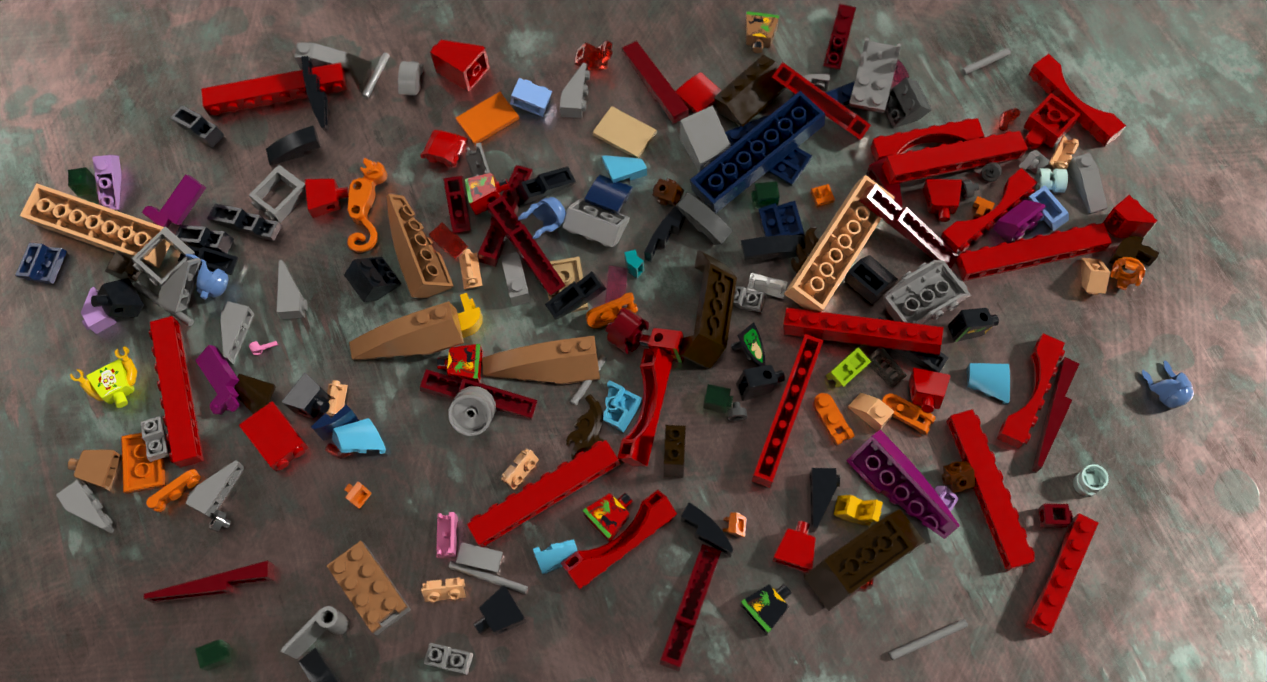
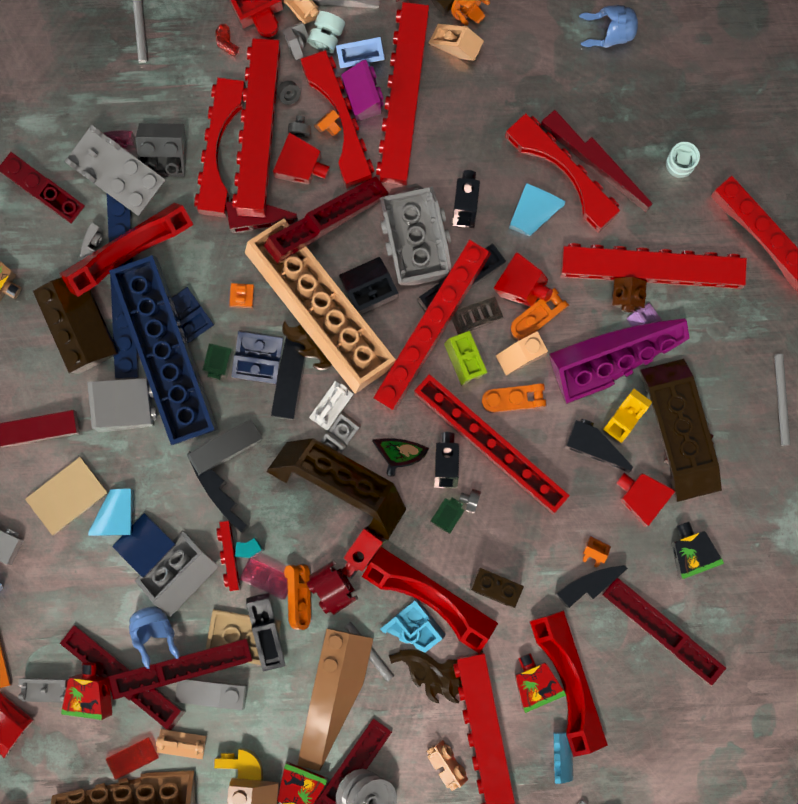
camera: 70 degrees left, 15 degrees up
dark red slope [443,176,471,233] -> none
black slope [516,166,576,205] -> none
reddish brown brick [652,178,684,206] -> none
red slope [675,72,722,113] -> none
dark red brick [1038,504,1073,528] -> none
none -> red plate [217,521,241,592]

